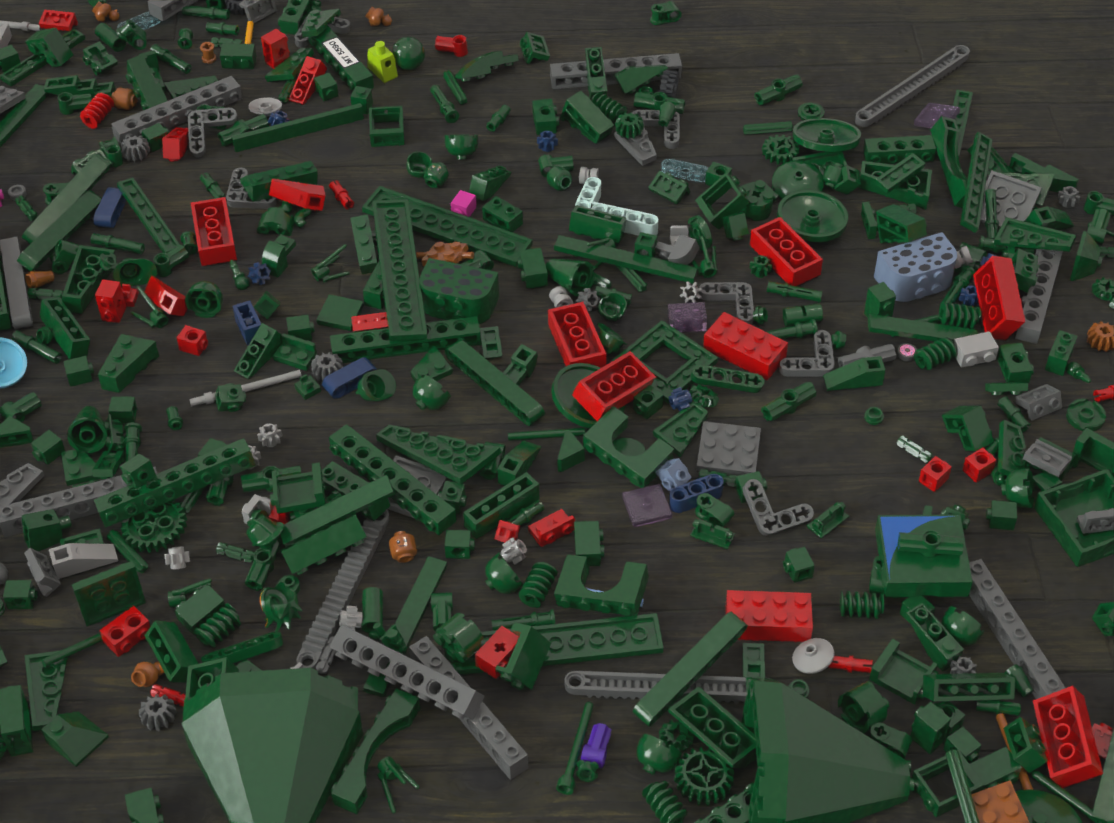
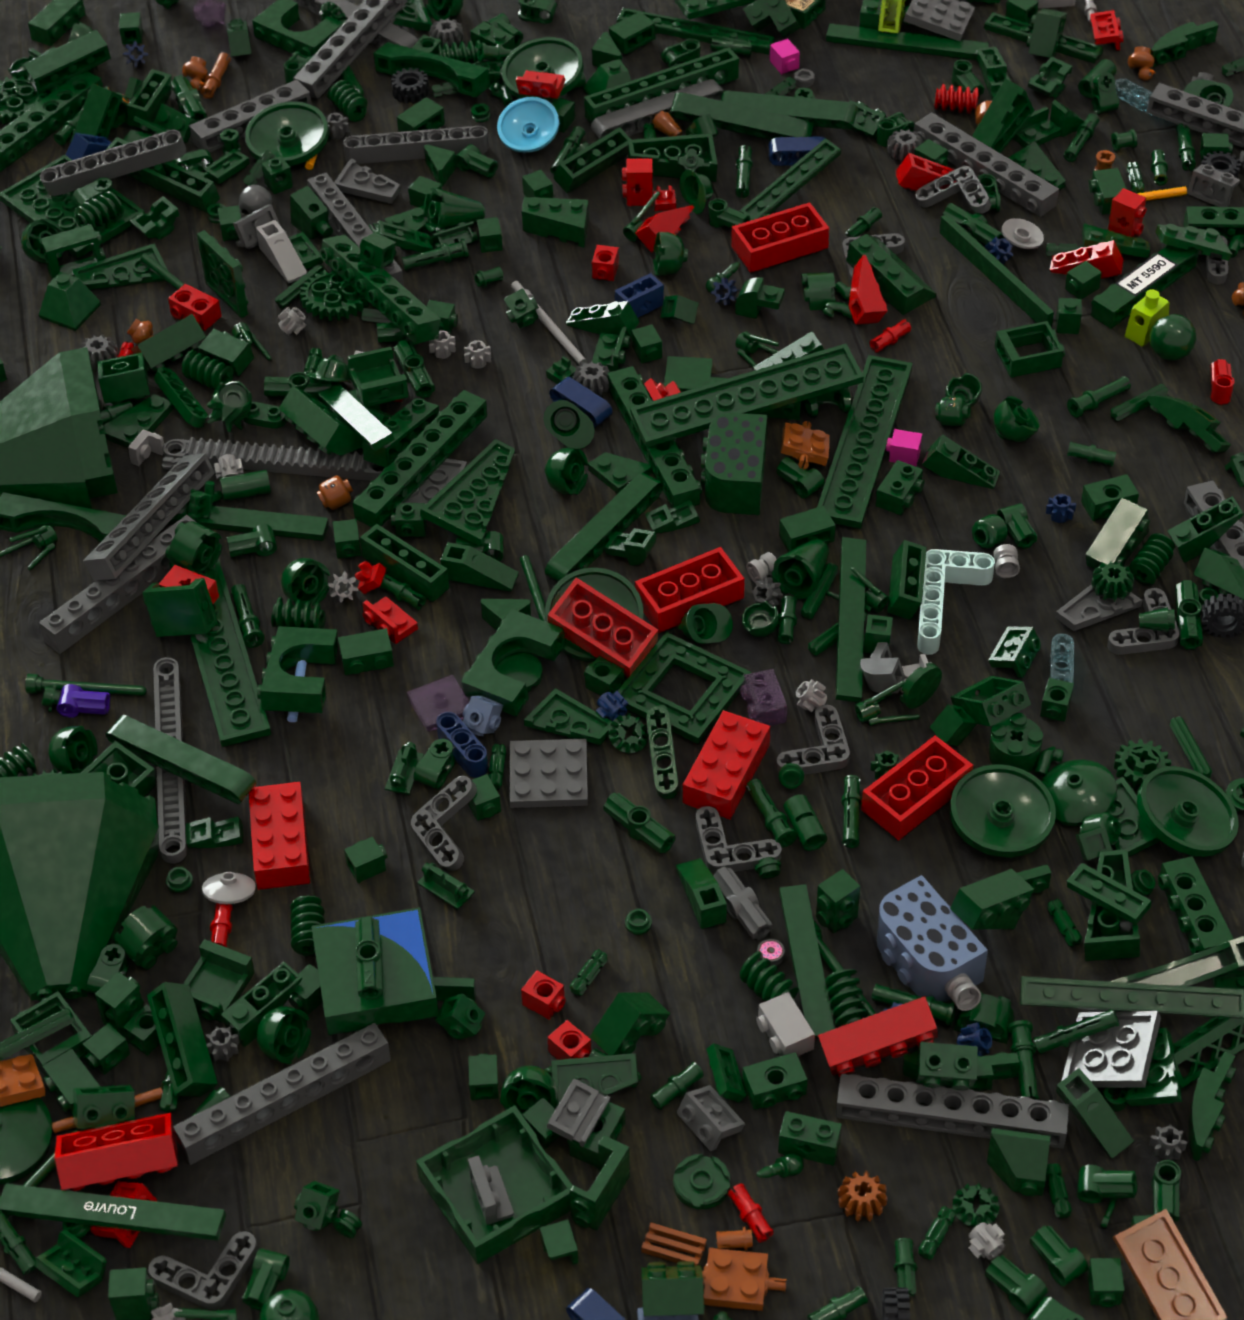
camera: 80 degrees right, 0 degrees up
dark green wing [994,217,1076,252] -> none

